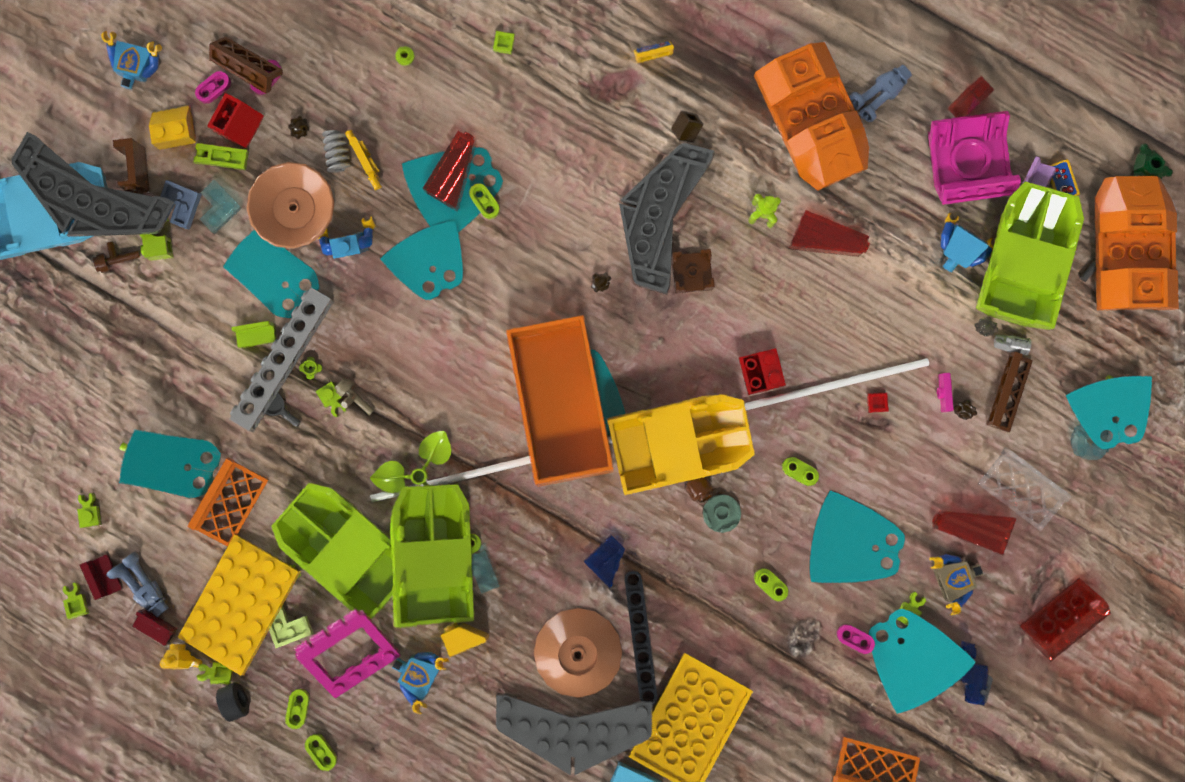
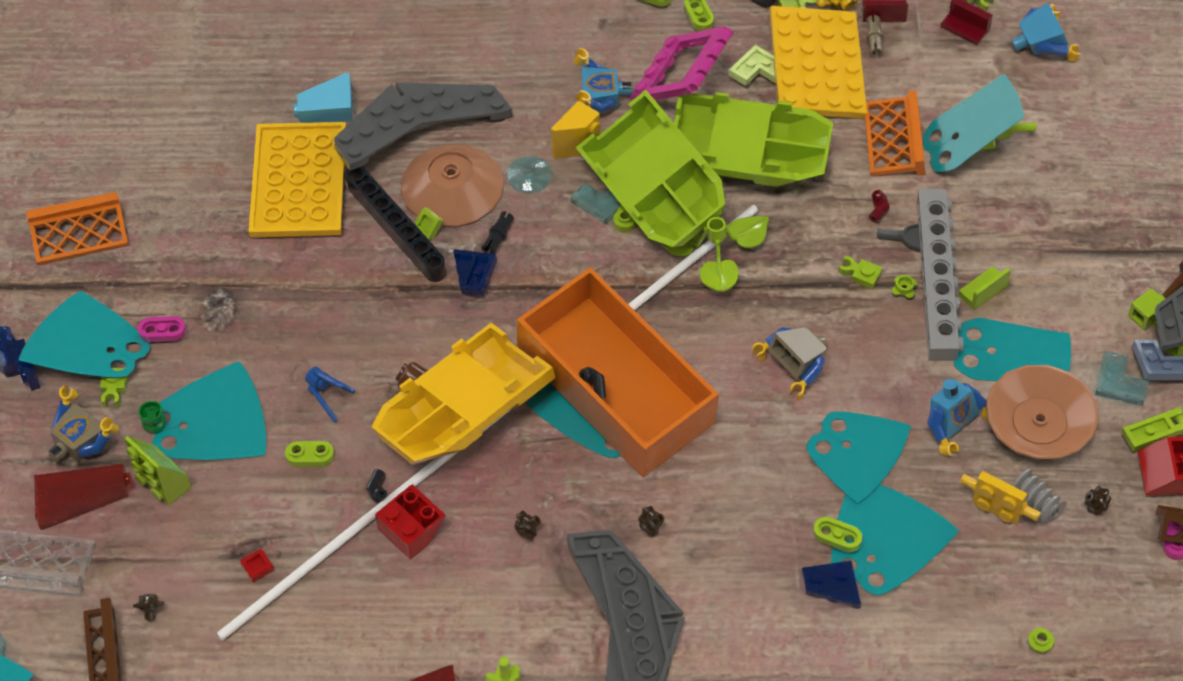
camera: 150 degrees right, 30 degrees down
lime plate [77,493,102,528] -> none
sand blue piece [106,551,169,618] -> none
dark tan piece [334,377,374,415] -> none
clear red slope [422,131,476,211] -> none
reddish brown panel [672,249,715,294] -> none
sand green tile [702,494,741,533] -> none
lime plate [754,568,788,601] -> none
dark pink plate [937,373,954,413] -> none
none -> lime slope [124,436,191,506]
none -> green wheel [138,400,166,434]
none -> blue plant [305,367,355,423]
none -> black arm [366,469,387,502]
none -> lime plate [414,208,444,240]
none -> black pin [481,211,514,255]
none -> clear light blue dish [507,156,552,193]
none -> dark brown plant [514,510,541,540]
none -> black arm [579,367,607,398]
none -> dark tan torso [752,327,828,400]
none -> clear blue wing [802,560,861,609]
none -> dark tan pin [866,15,884,58]
none -> dark red arm [869,190,890,223]
none -> dark azure torso [1012,3,1081,62]

